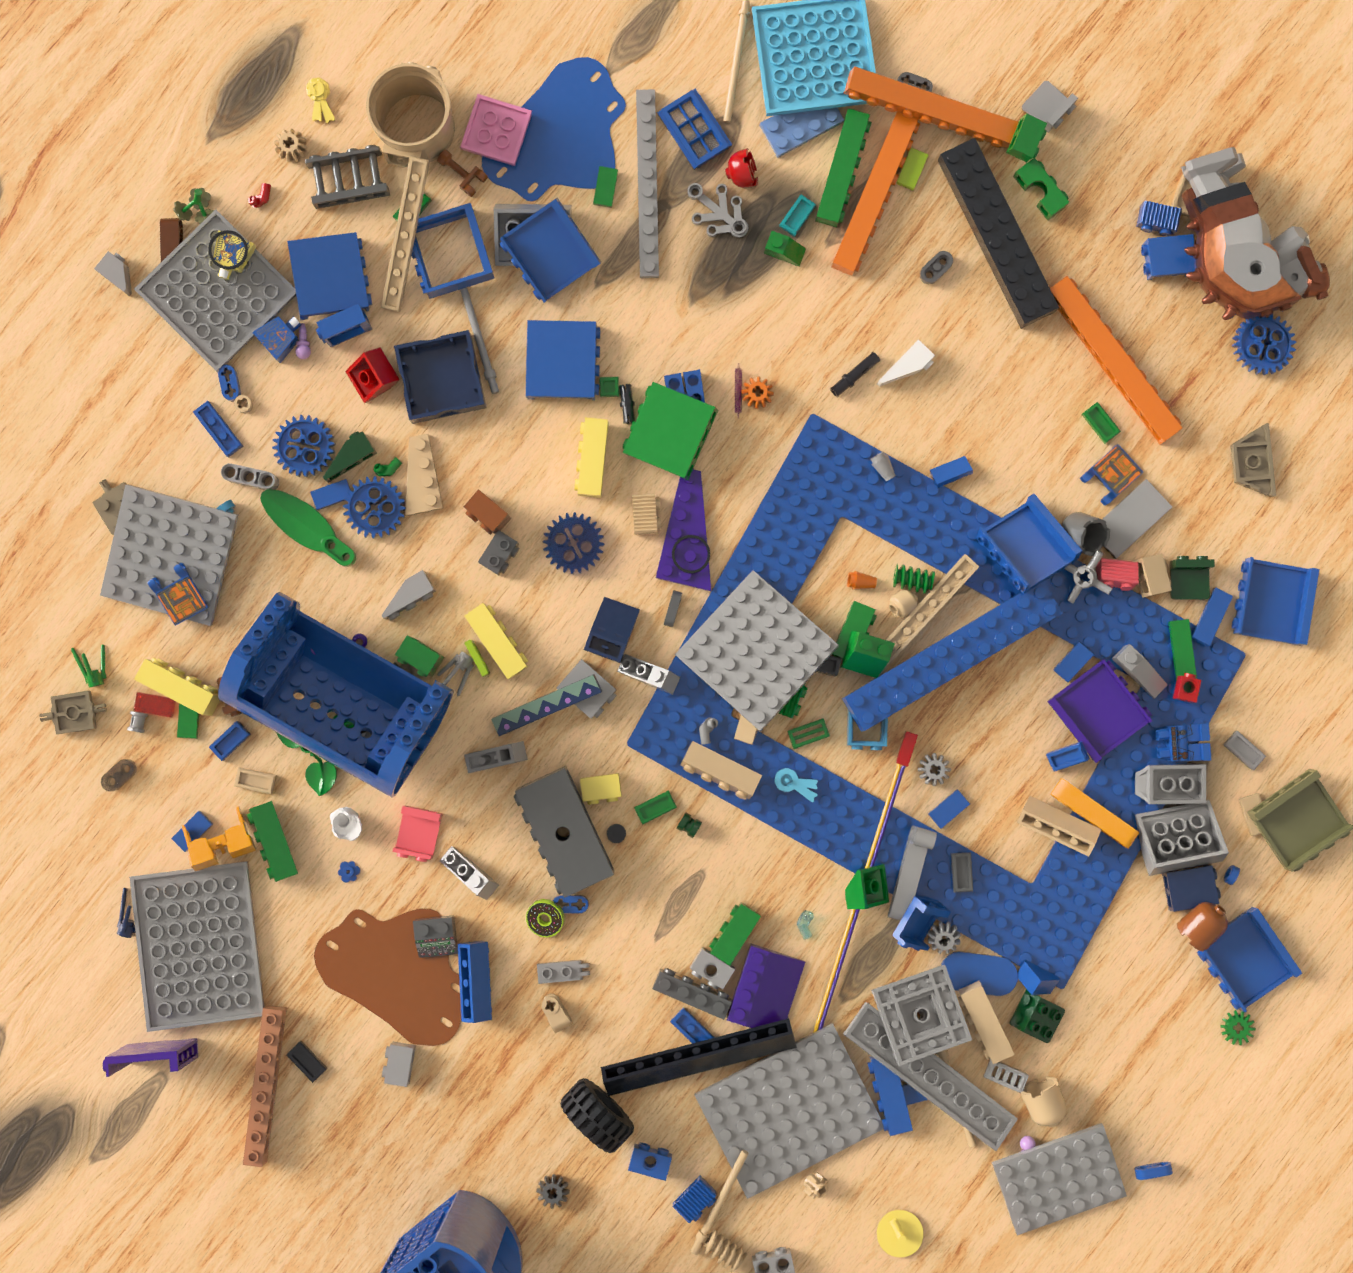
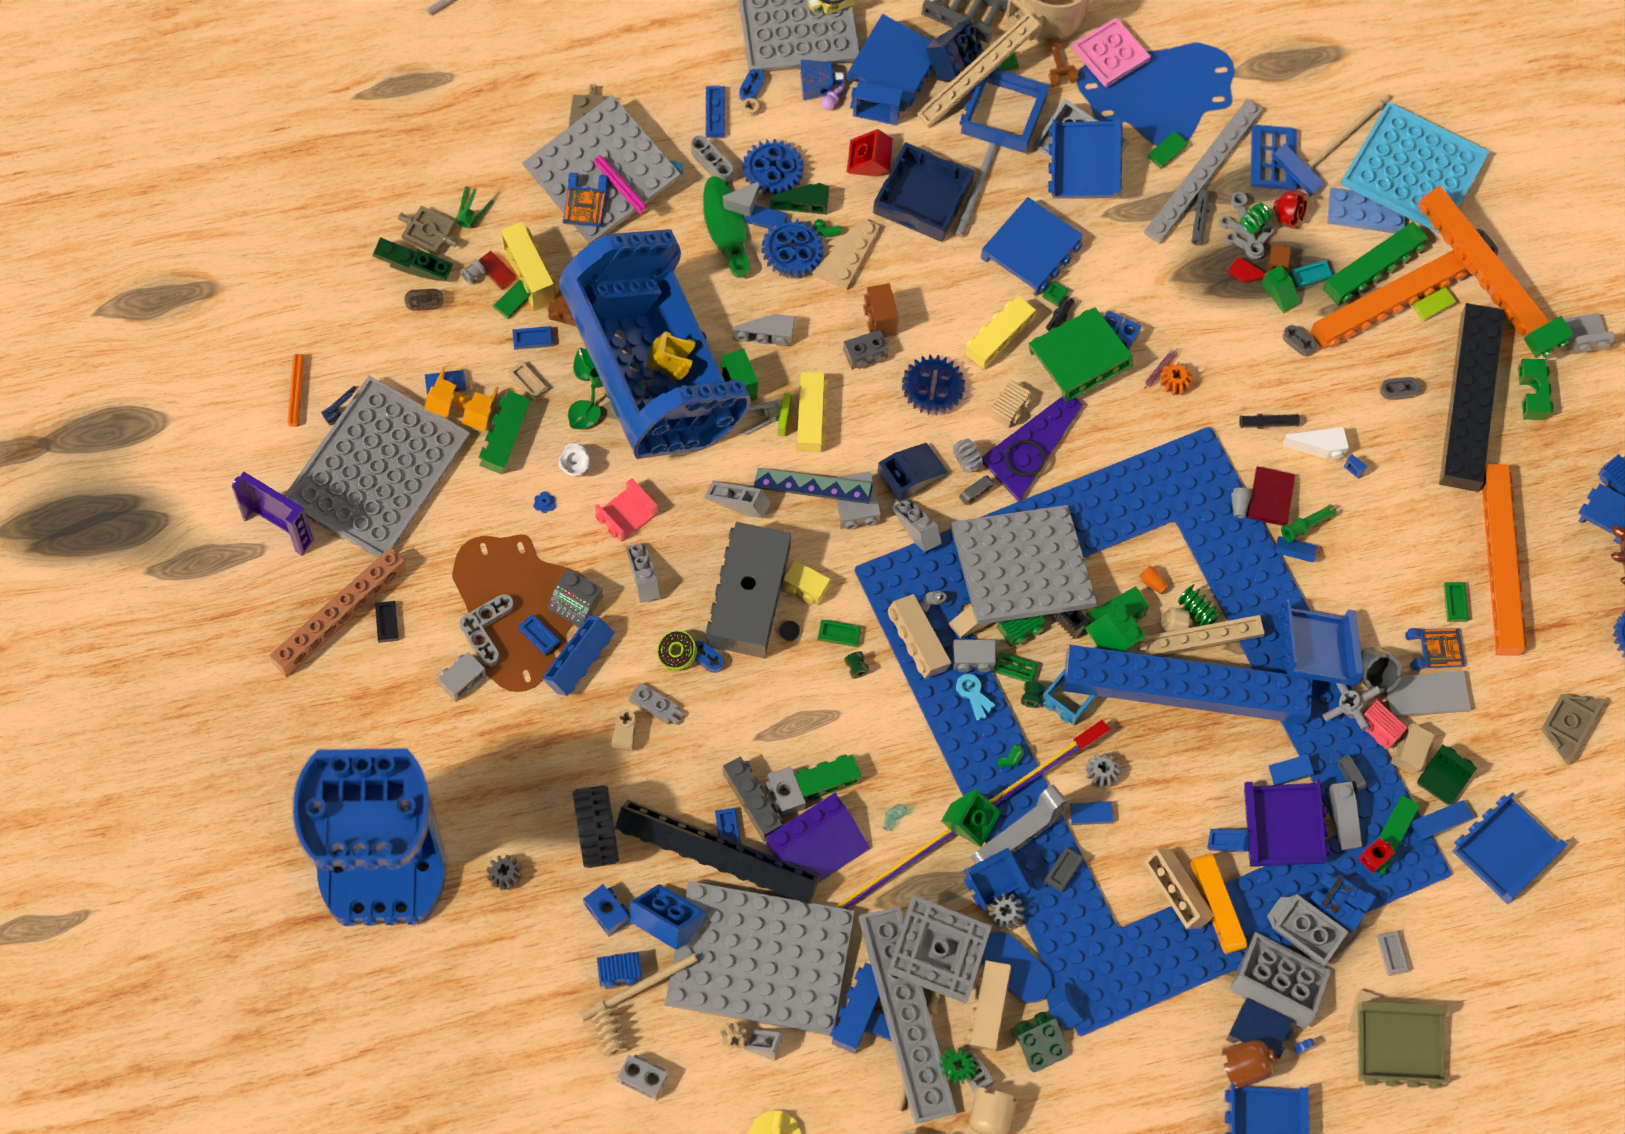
camera: 30 degrees right, 20 degrees down
none -> orange axle [288,354,304,427]
none -> dark green slope [372,237,453,281]
none -> light grey beam [460,594,514,667]
none -> blue tile [518,614,561,656]
none -> dark pink axle [594,155,647,214]
none -> blue slope [629,884,706,950]
none -> yellow piece [647,332,695,382]
none -> light grey slope [723,182,759,216]
none -> light grey slope [744,1029,783,1061]
none -> dark blue slope [926,18,984,81]
none -> green gear [939,1047,977,1084]
none -> light grey brick [952,640,996,672]
none -> light grey gear [953,438,983,472]
none -> green arm [997,744,1024,768]
none -> dark green wheel [1020,681,1044,708]
none -> dark grey pin [1191,189,1211,245]
none -> red tile [1228,256,1265,283]
none -> green gear [1240,202,1273,234]
none -> dark red tile [1247,466,1295,526]
none -> dark orange brick [1266,244,1291,273]
none -> blue tile [1271,143,1324,196]
none -> green pin [1281,504,1337,542]
none -> dark grey beam [1283,325,1317,357]
none -> dark grey beam [1337,755,1367,793]
none -> blue tile [1344,454,1367,478]

